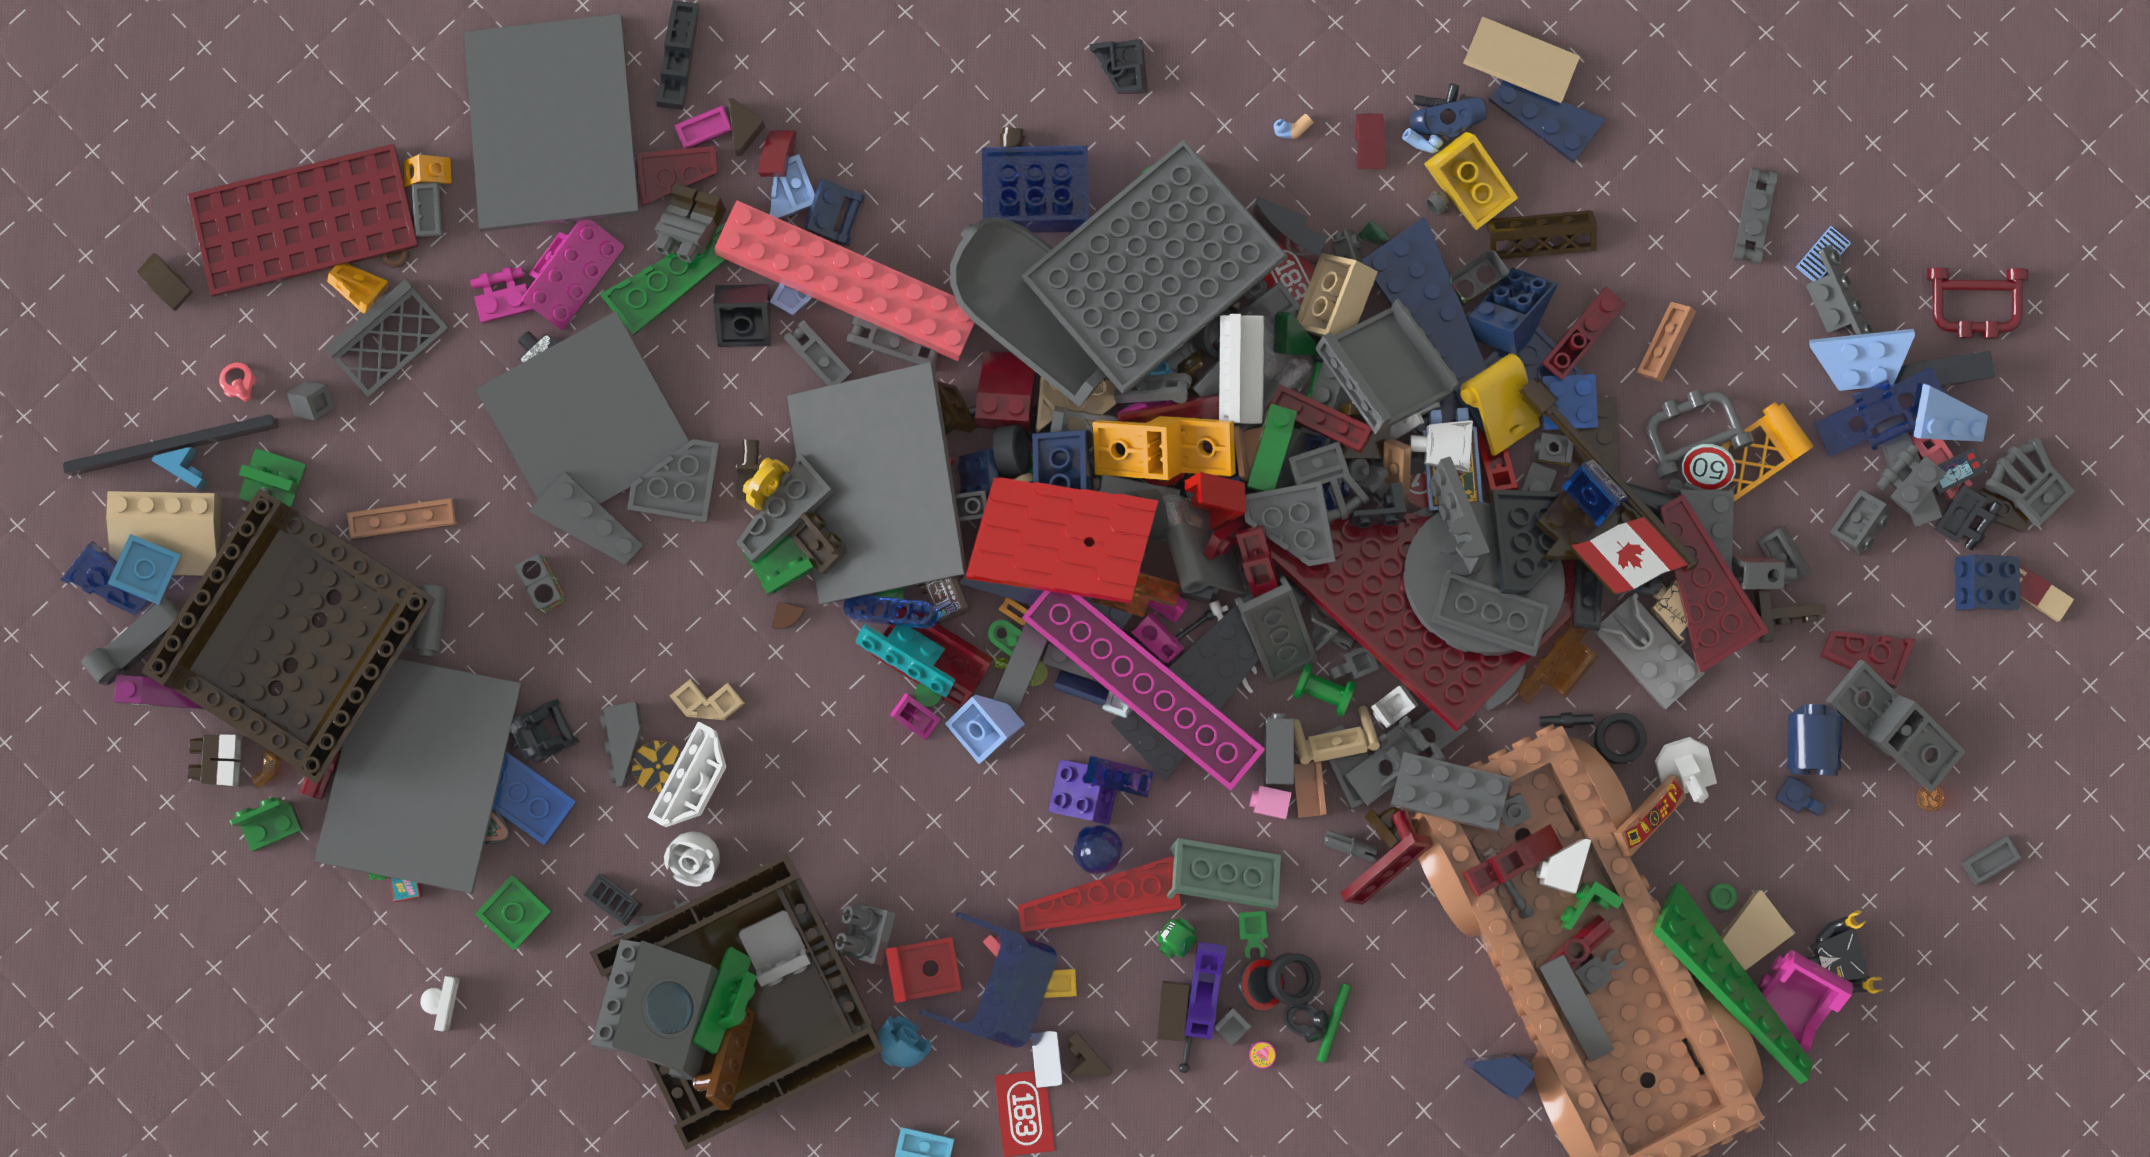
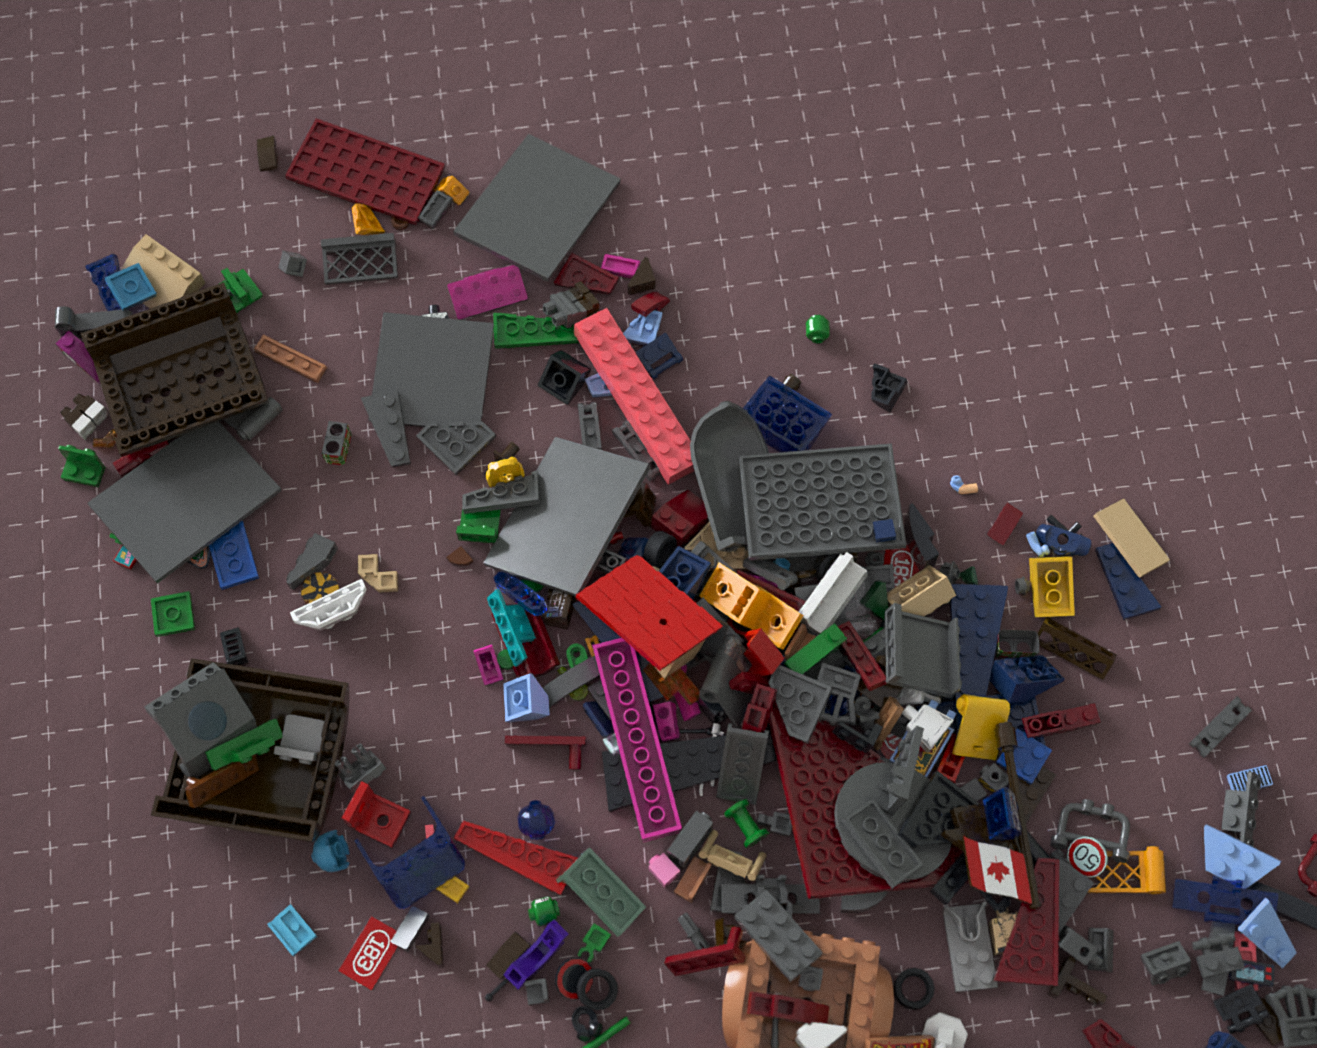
camera: 35 degrees right, 15 degrees down
black tile [62,414,279,476] -> none
dark azure slope [152,447,208,491] -> none
coral piece [219,362,257,402] -> none
white tile [421,976,460,1032] -> none
dark pink plate [470,266,533,324] -> none
black piece [509,699,580,763] -> none
black slope [656,0,699,110] -> none
white cylinder [664,831,720,887] -> none
dark brown bracket [789,512,847,574] -> none
dark purple bracket [1049,760,1121,825] -> none
clear blue plate [1084,756,1153,798] -> none
tile [1249,1041,1276,1069] -> none
dark grey bracket [1310,601,1354,651] -> none
white bracket [1371,683,1418,728] -> none
clear orange bracket [1518,622,1598,704] -> none
black bar [1539,712,1594,729] -> none
nougat plate [1637,302,1696,382] -> none
none -> dark red piece [505,736,586,770]
none -> green head [806,315,830,344]
none -> dark blue tile [873,519,896,543]

